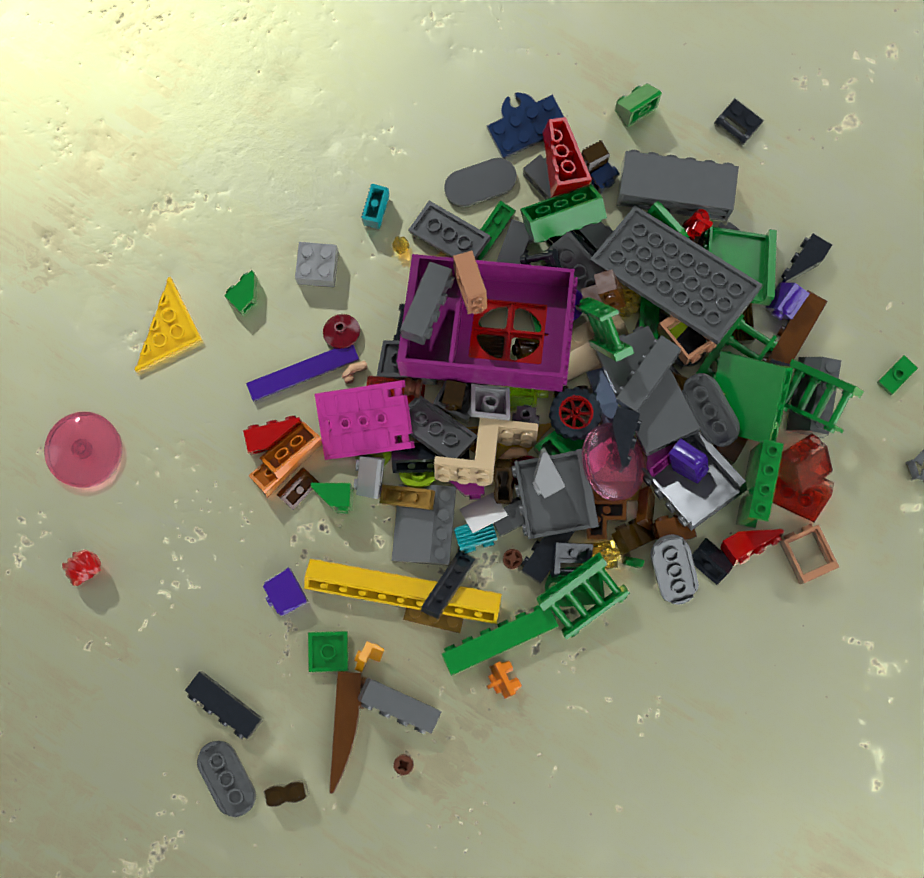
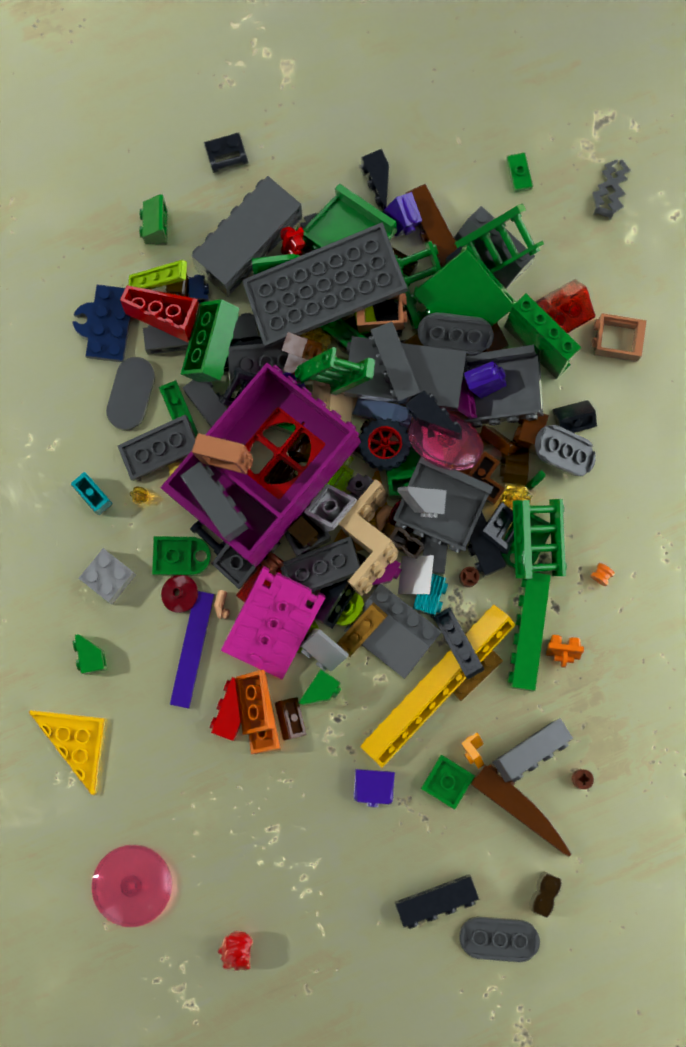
camera: 60 degrees left, 0 degrees up
red slope [720,529,784,566] -> none
clear red slope [778,433,833,495] -> none
none -> lime tile [128,260,187,290]
none -> green tile [152,536,211,576]
none -> orange wheel [590,563,615,586]

